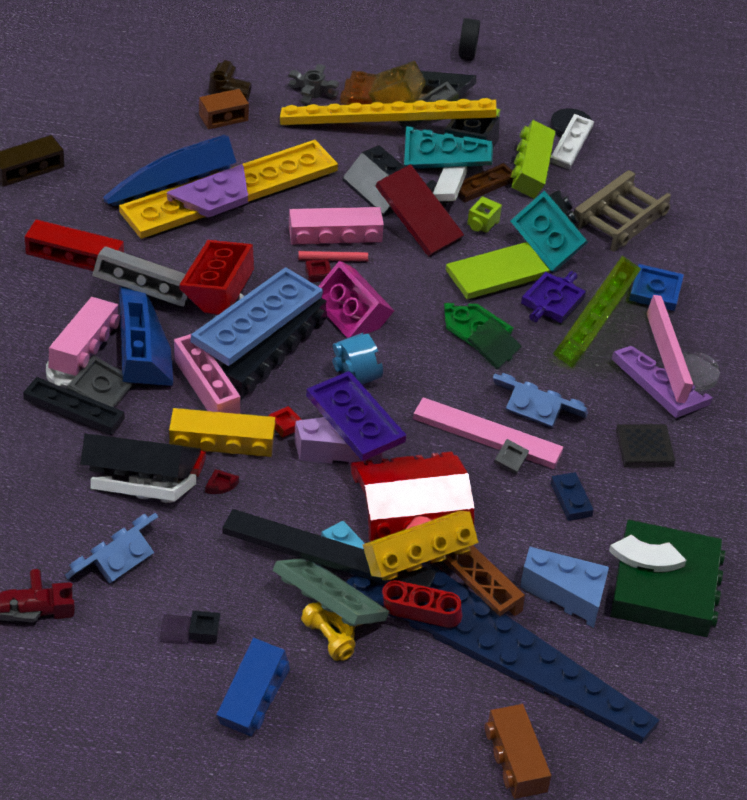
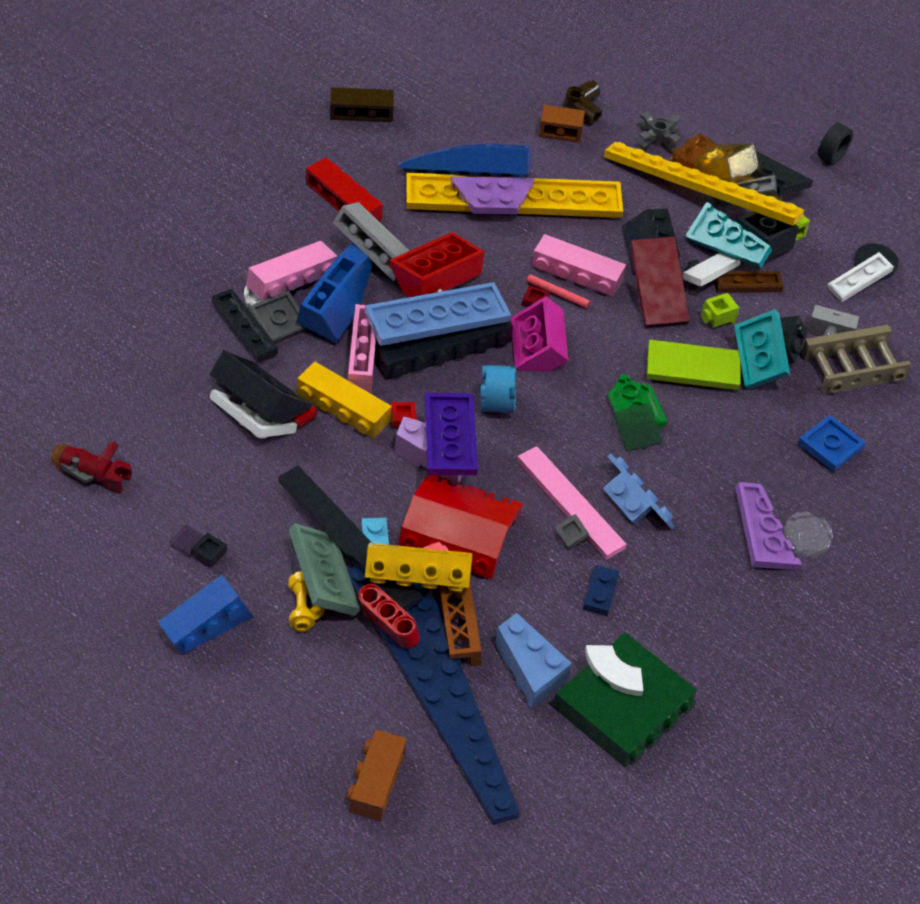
camera: 30 degrees right, 5 degrees up
medium blue bracket [65,513,158,584] -> none
dark red tile [205,469,239,494] -> none
lime brick [511,120,555,199] -> none
dark purple plate [521,271,586,323] -> none
clear neon green brick [553,255,641,368] -> none
clear smoke tile [616,424,675,467] -> none
bright pink tile [646,295,694,403] -> none
none -> light grey piece [807,305,859,336]

